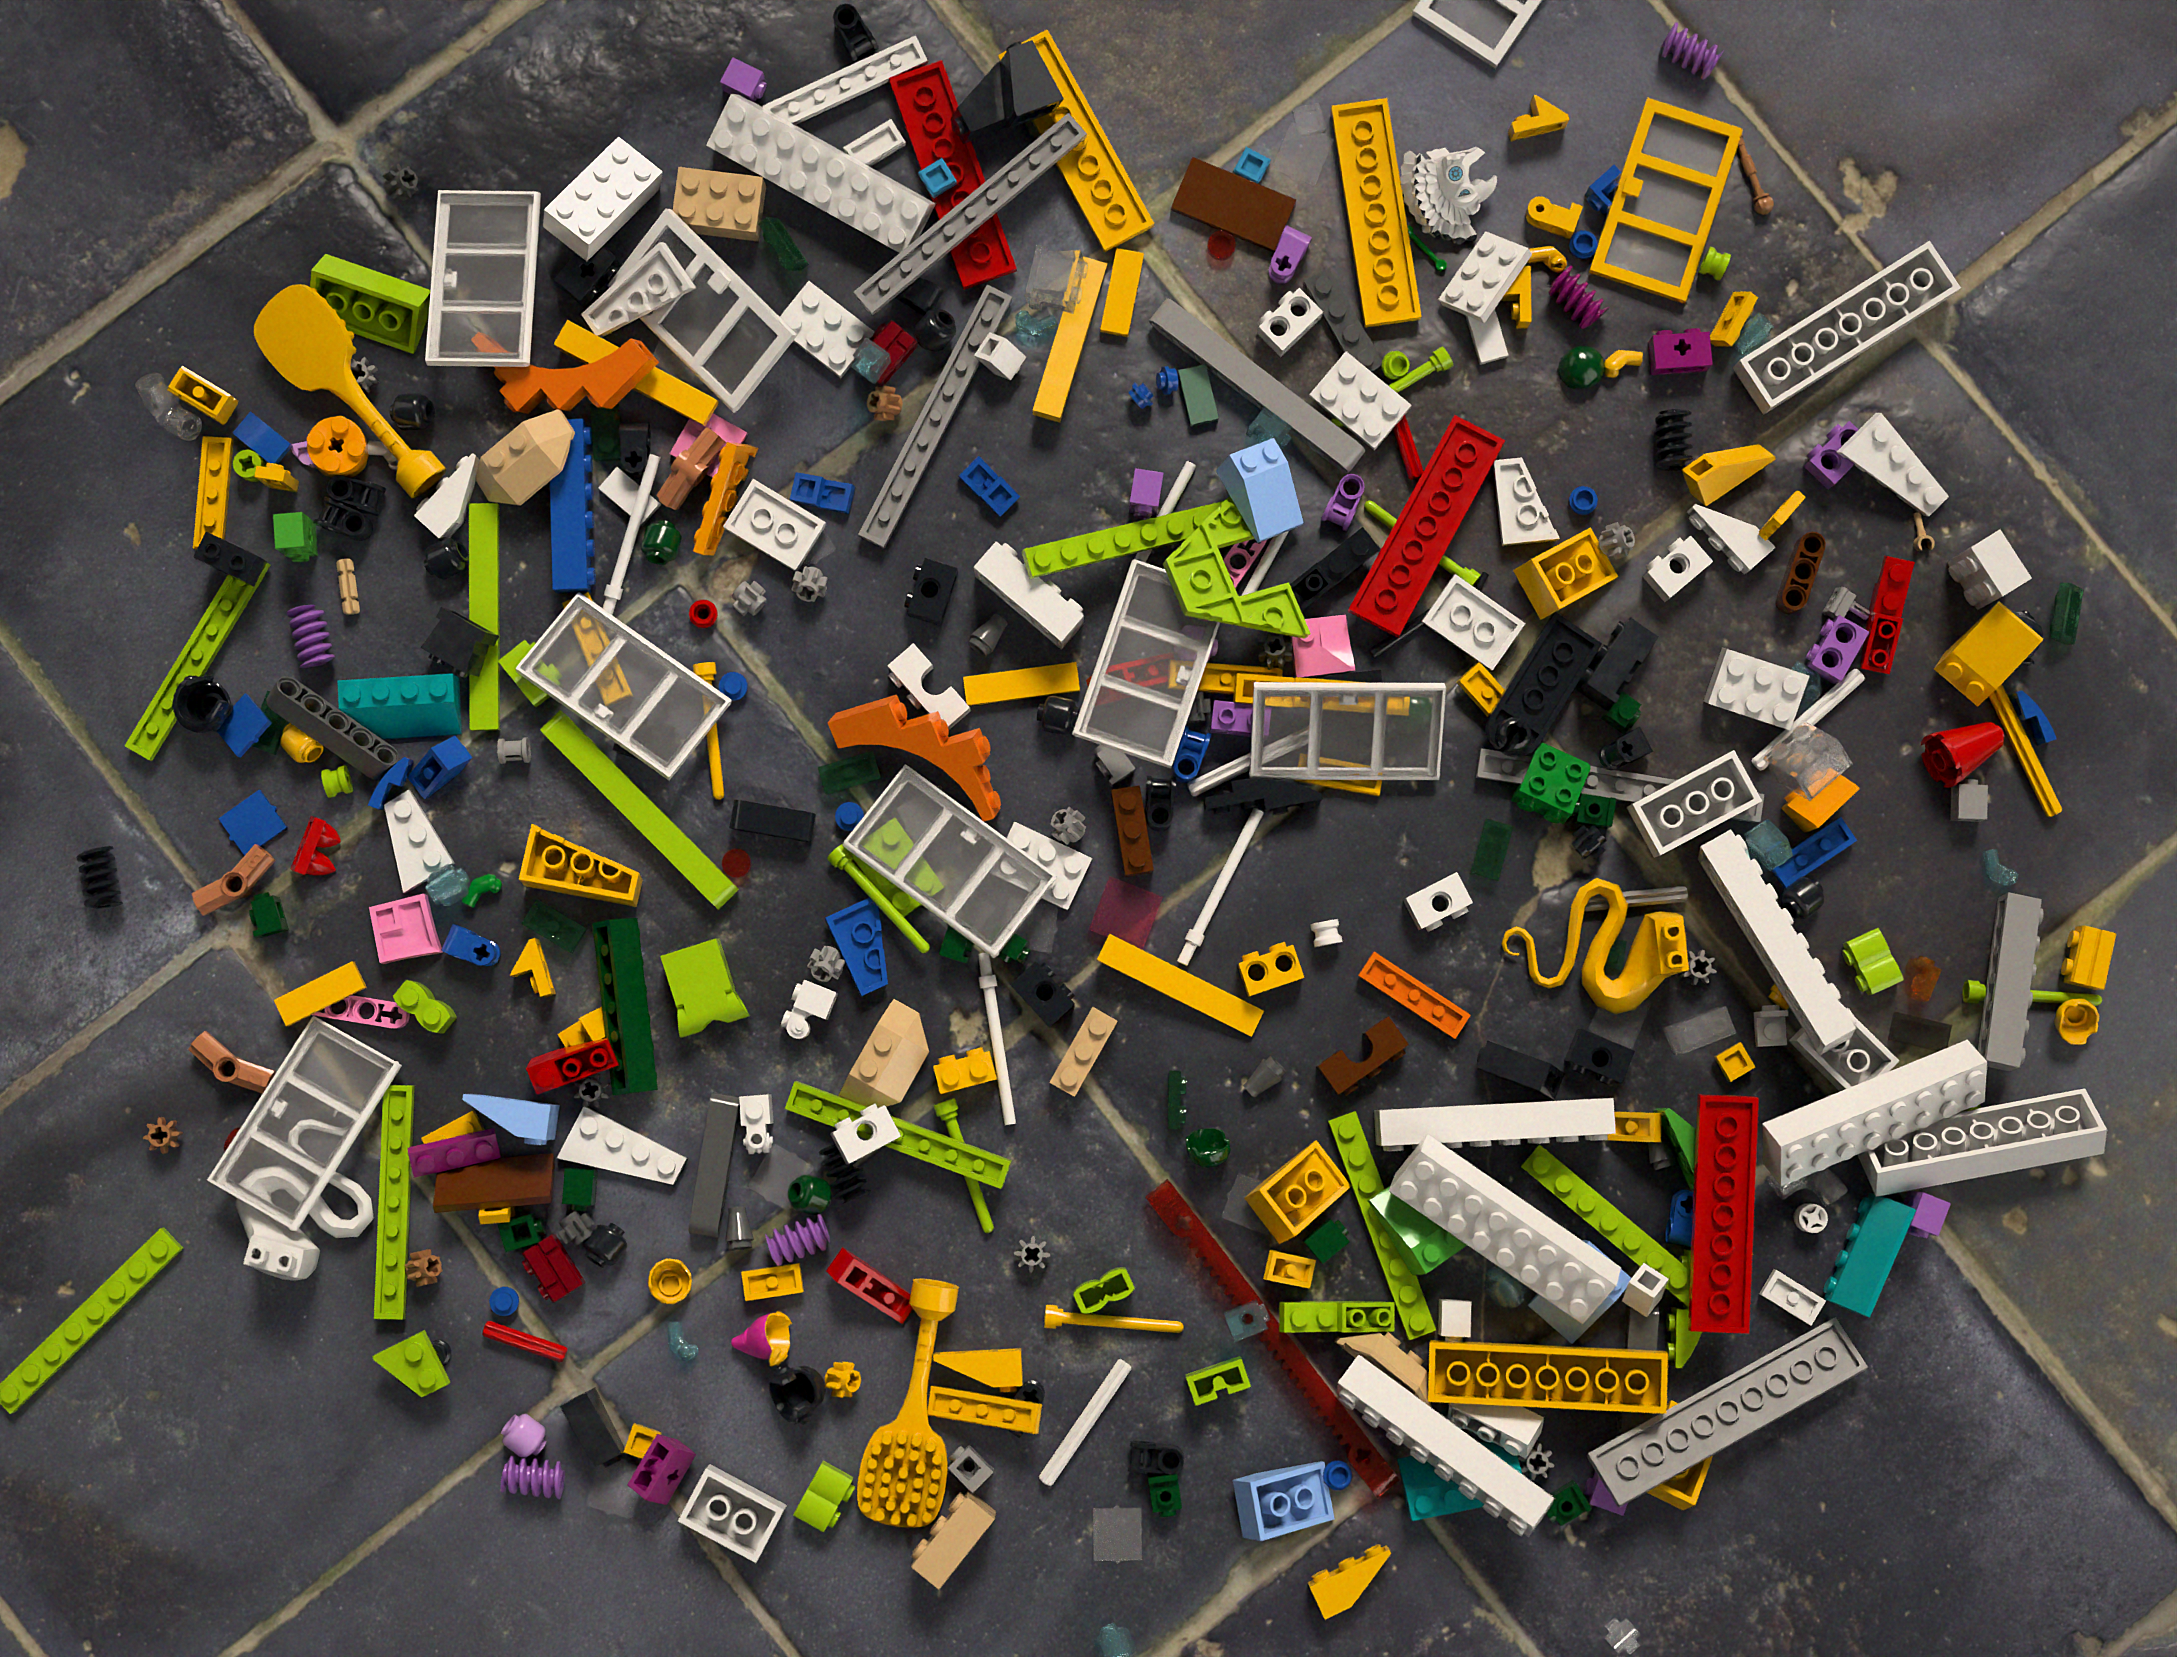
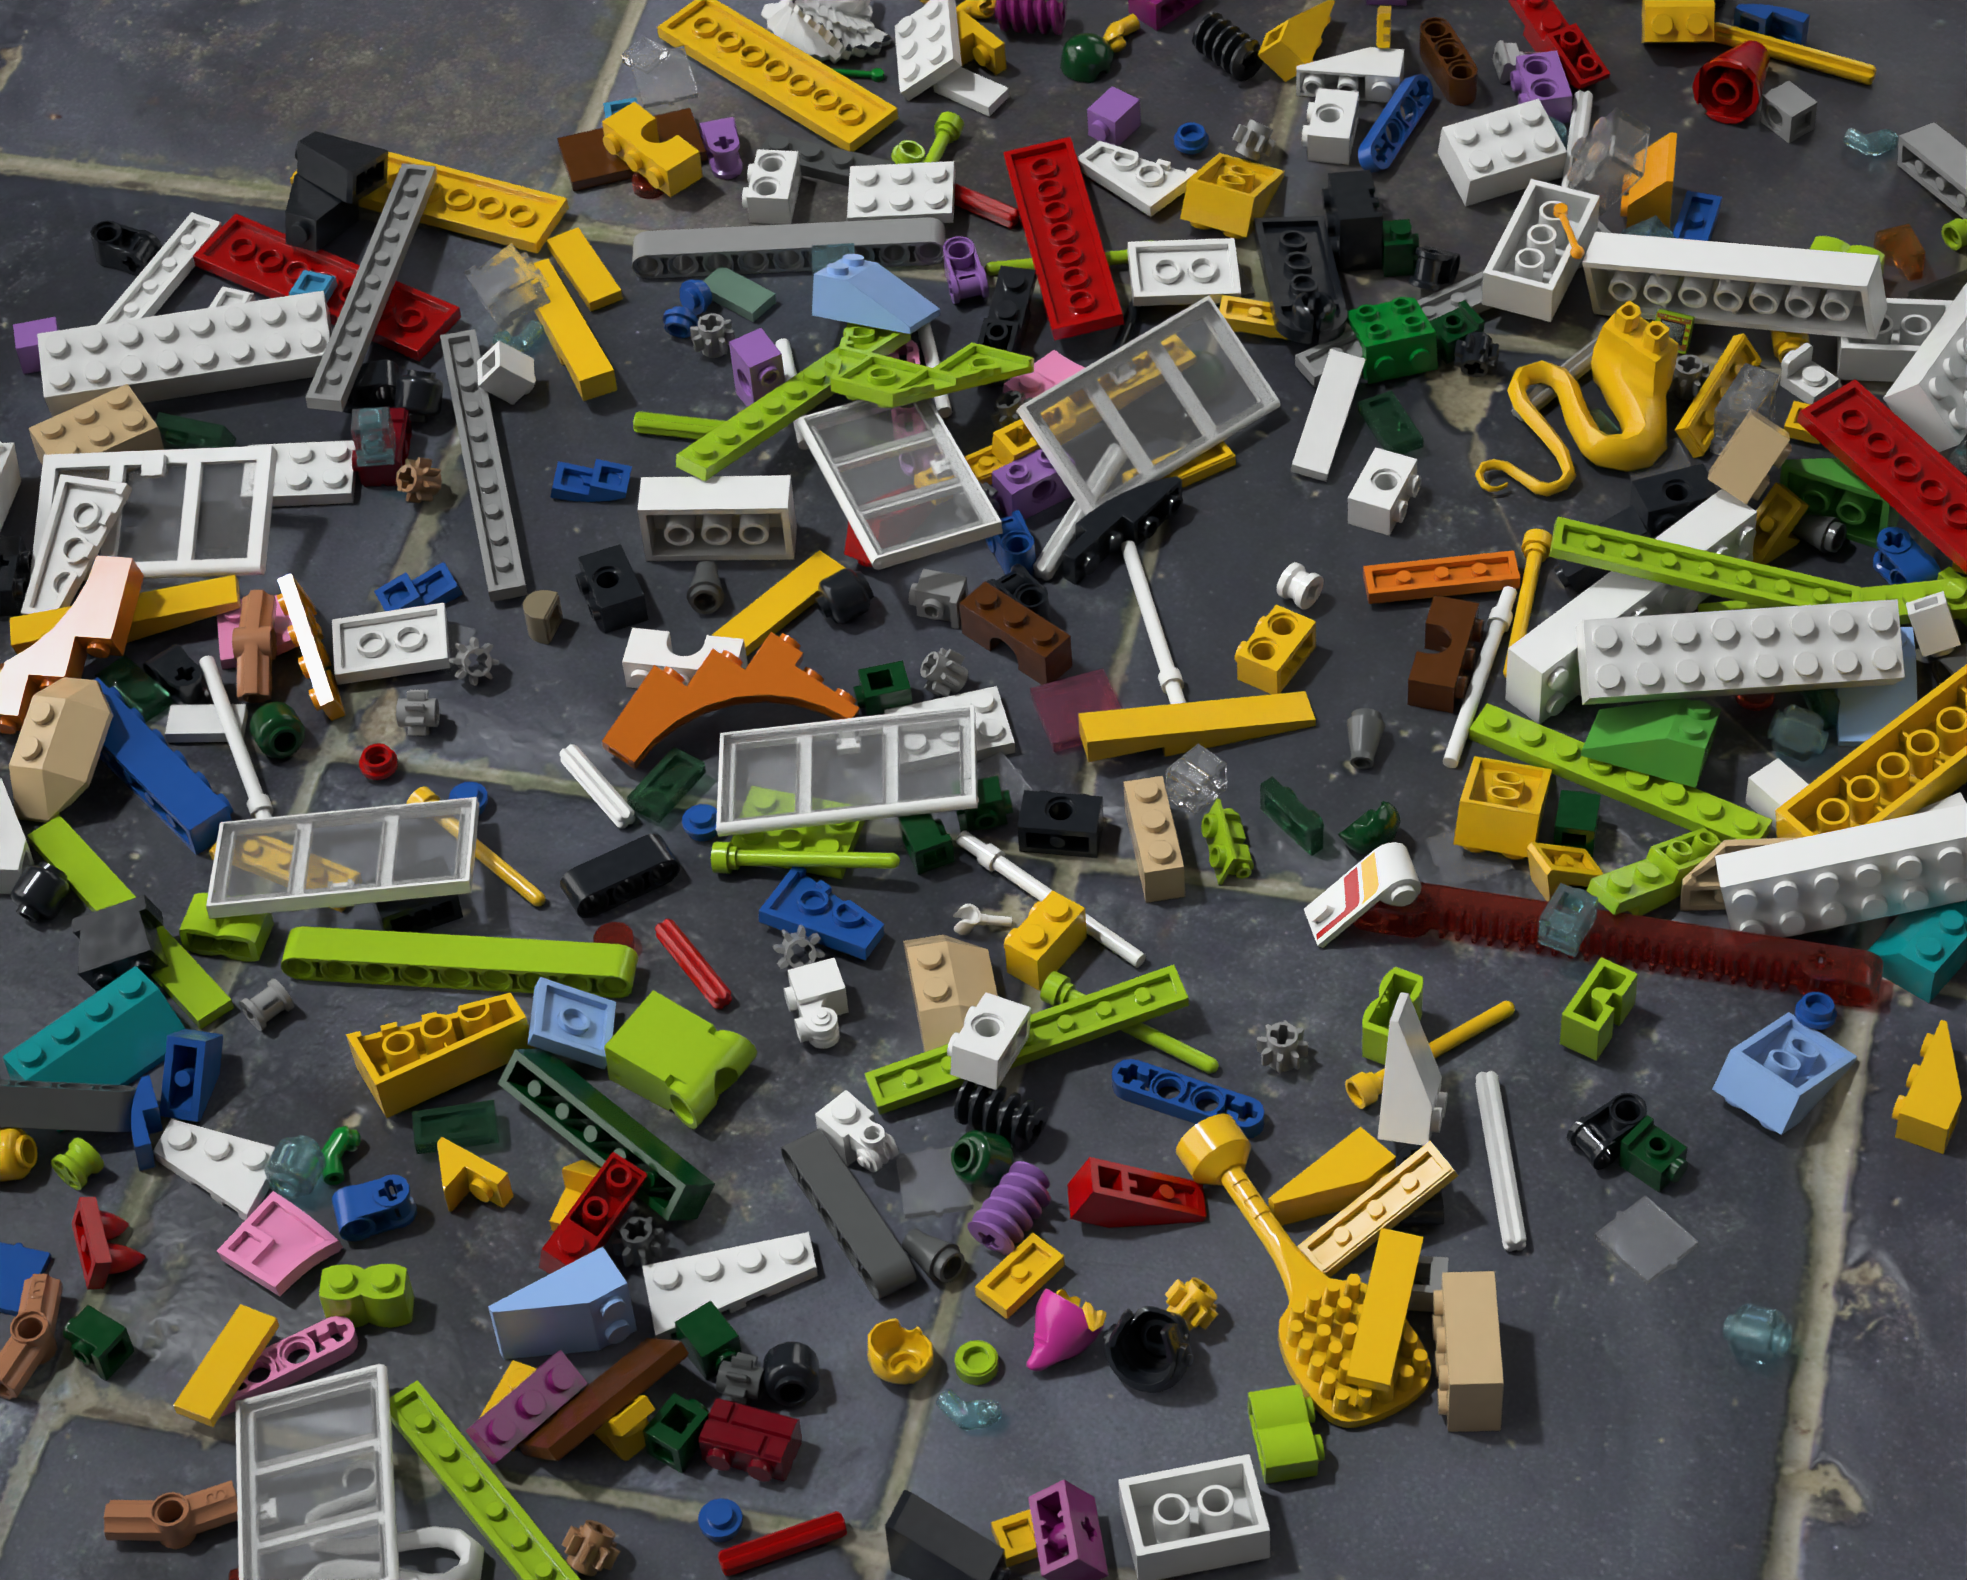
camera: 30 degrees left, 35 degrees down
none -> dark tan brick [523,590,563,645]
none -> light blue plate [527,977,616,1069]
none -> white axle [559,744,635,829]
none -> yellow arch [602,102,703,197]
none -> lime axle [633,411,726,440]
none -> red axle [655,919,732,1009]
none -> light grey gear [690,313,735,358]
none -> dark green brick [853,660,912,716]
none -> white hand [953,904,1012,935]
none -> lime tile [955,1340,999,1385]
none -> medium lavender brick [1087,86,1141,146]
none -> blue beam [1112,1059,1265,1139]
none -> clear brick [1165,743,1227,816]
none -> lime hinge [1201,798,1254,885]
none -> white tile [1290,349,1366,482]
none -> white door [1304,842,1422,948]
none -> yellow tile [1345,1228,1424,1393]
none -> blue beam [1358,74,1433,173]
none -> white slope [1377,992,1448,1146]
none -> white bar [1442,586,1517,768]
none -> yellow piece [1503,529,1552,678]
none -> lime plate [1549,517,1861,608]
none -> light orange hinge [1553,203,1585,260]
none -> tile [1655,309,1695,354]
none -> yellow tile [1675,333,1762,458]
none -> tan brick [1708,408,1792,504]

